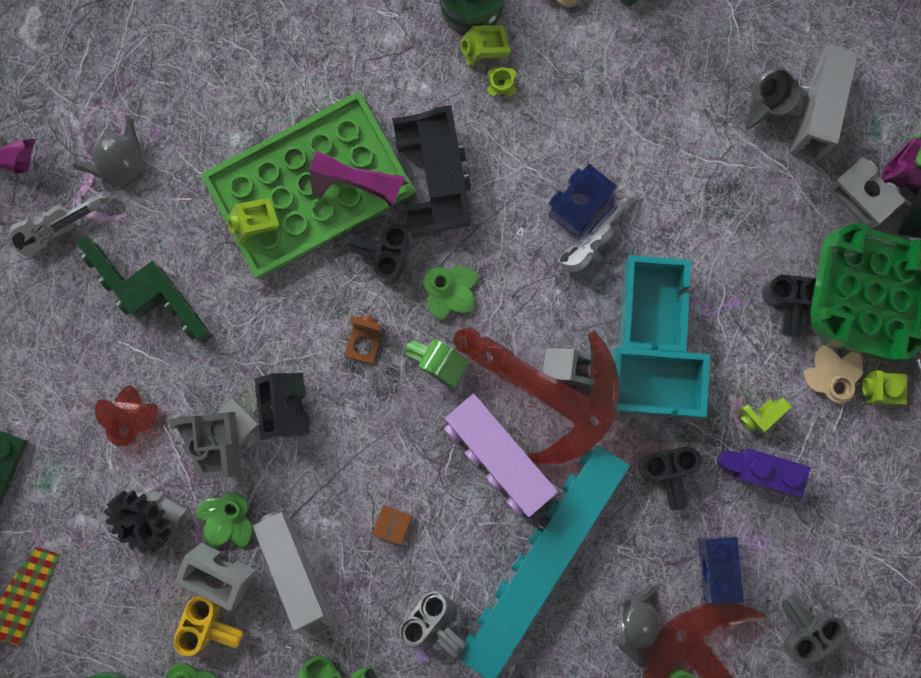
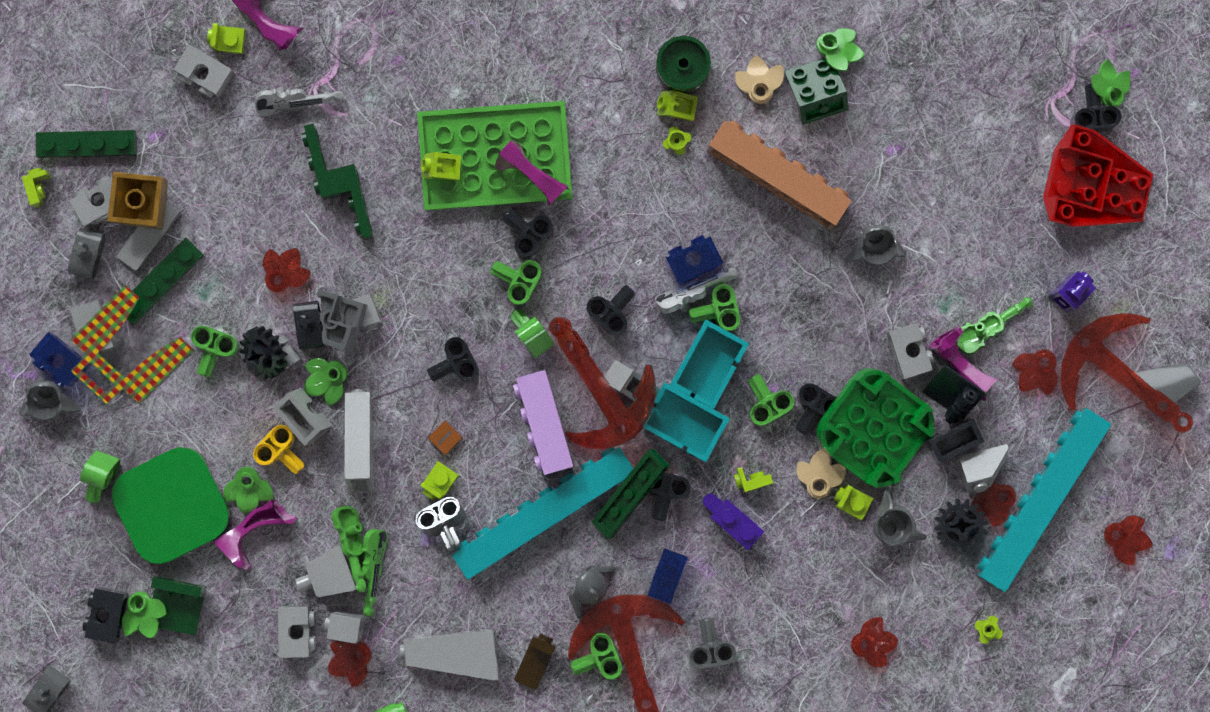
camera: 20 degrees right, 5 degrees up
dark grey piece [73,117,144,185] -> none
black brick [254,373,310,440] -> none
dark orange bracket [344,315,384,365] -> none
black bracket [392,105,471,238] -> none
bright green plate [424,265,479,321] -> none
light grey slope [790,45,858,162] -> none
none -> bright green beam [191,325,240,377]
none -> black beam [293,300,325,350]
none -> lime bracket [420,461,459,501]
none -> black beam [427,337,479,382]
none -> bright green beam [490,260,542,306]
none -> black beam [586,285,635,336]
none -> dark green plate [592,449,670,539]
none -> bright green beam [689,284,740,332]
none -> nougat brick [707,120,852,230]
none -> bright green beam [748,374,794,426]

